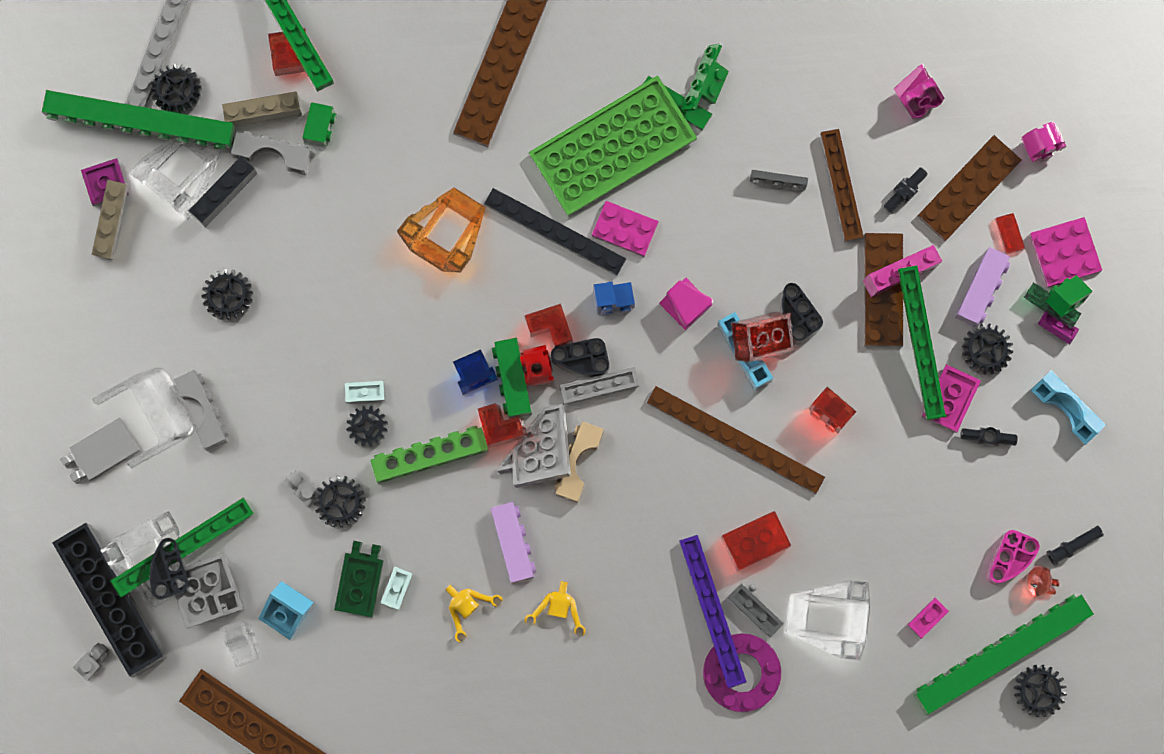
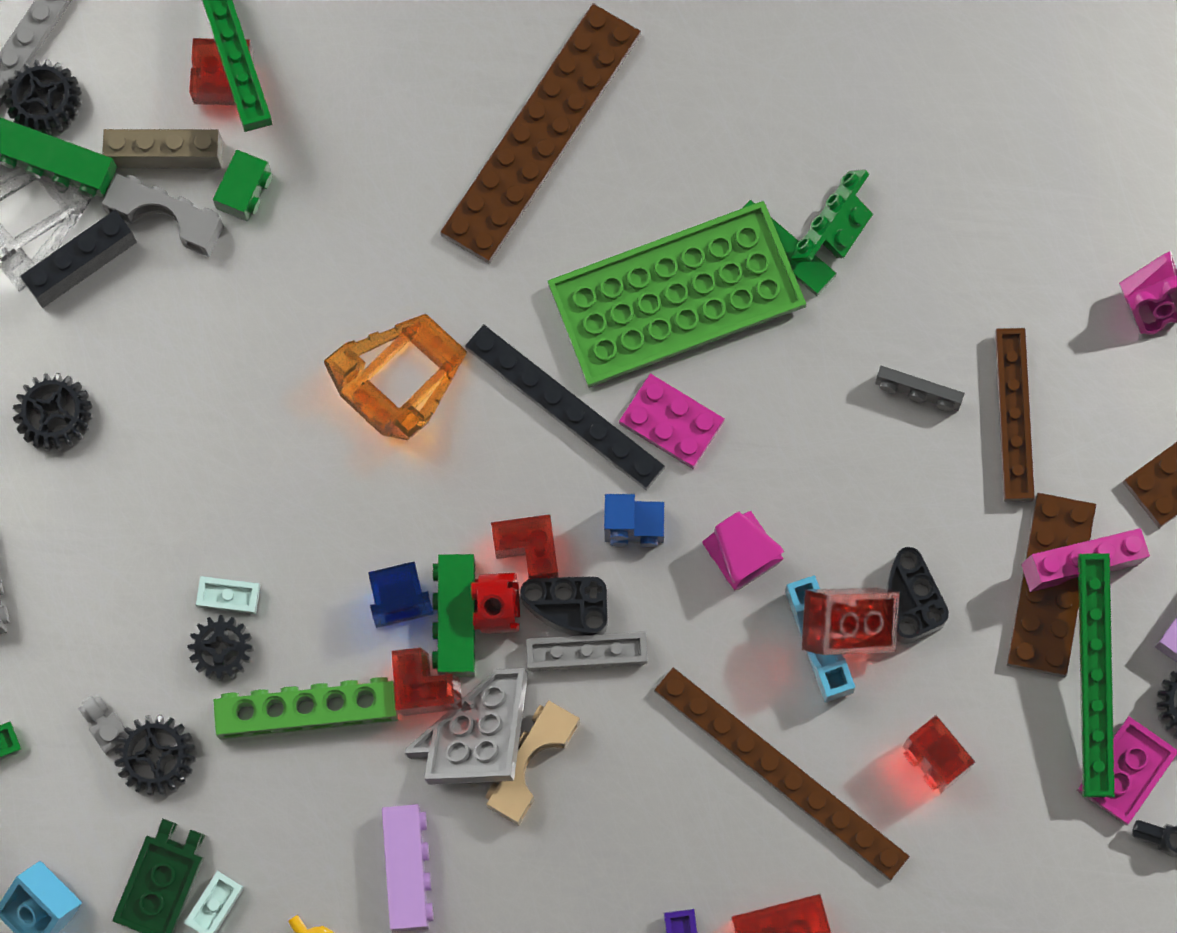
camera: 15 degrees right, 5 degrees down
black axle [884,167,928,213] -> none

